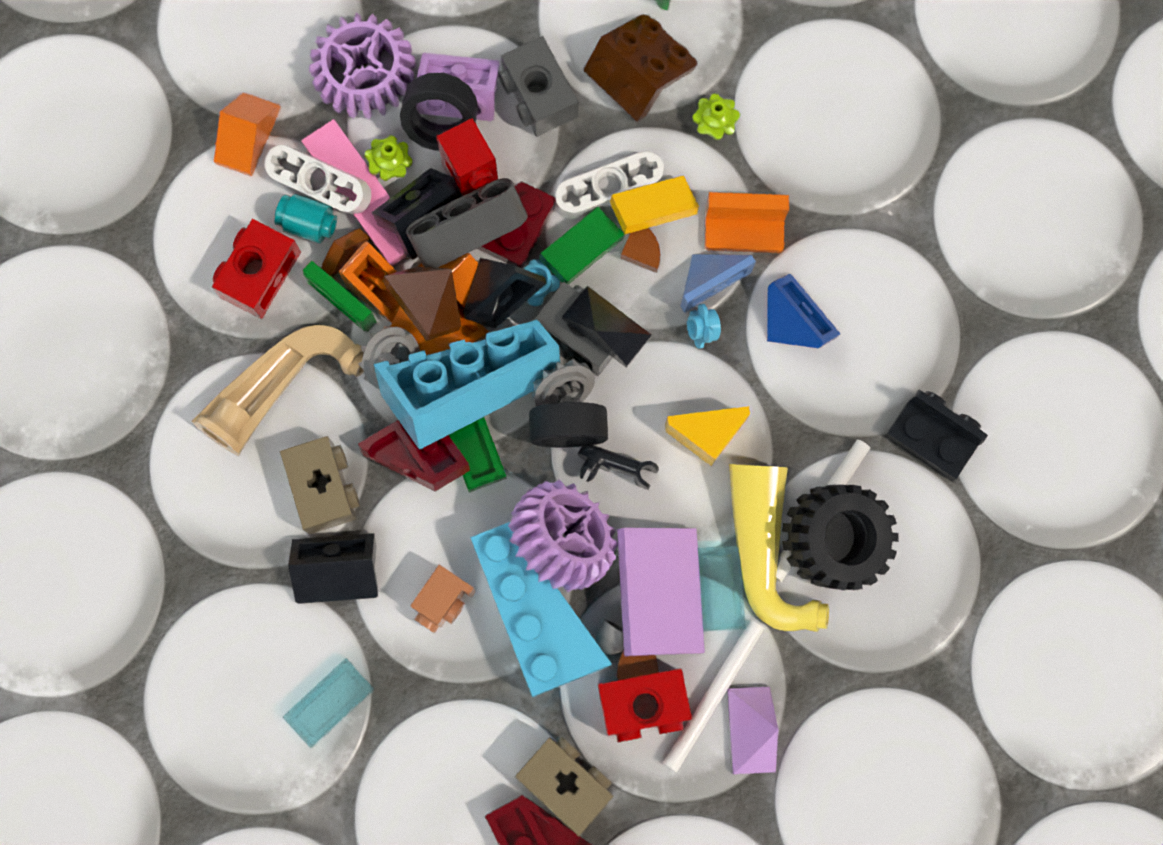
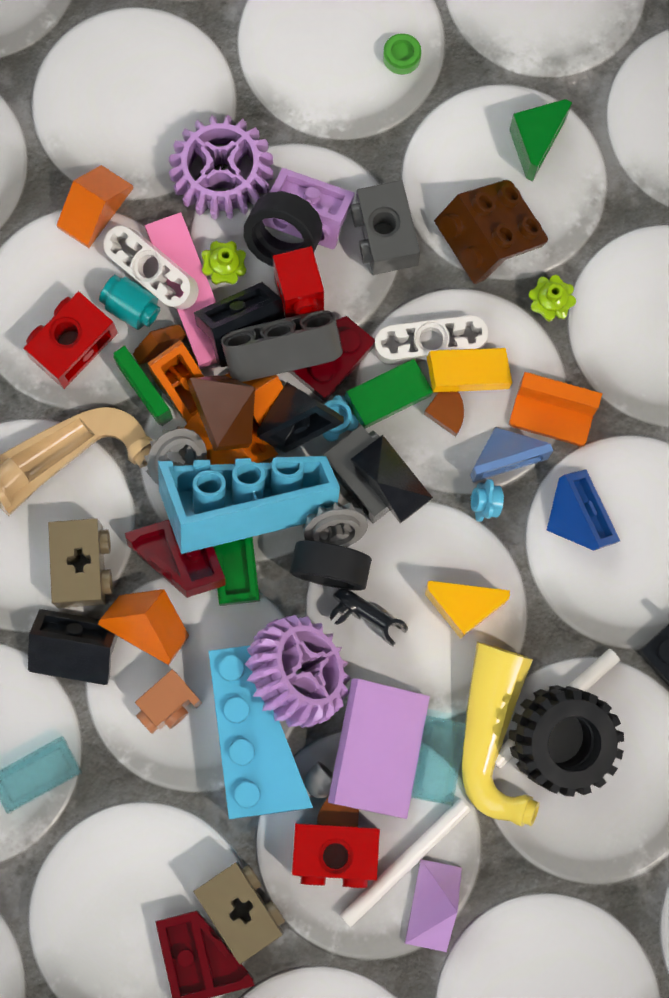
camera: 15 degrees right, 0 degrees up
none -> orange slope [98,589,189,665]

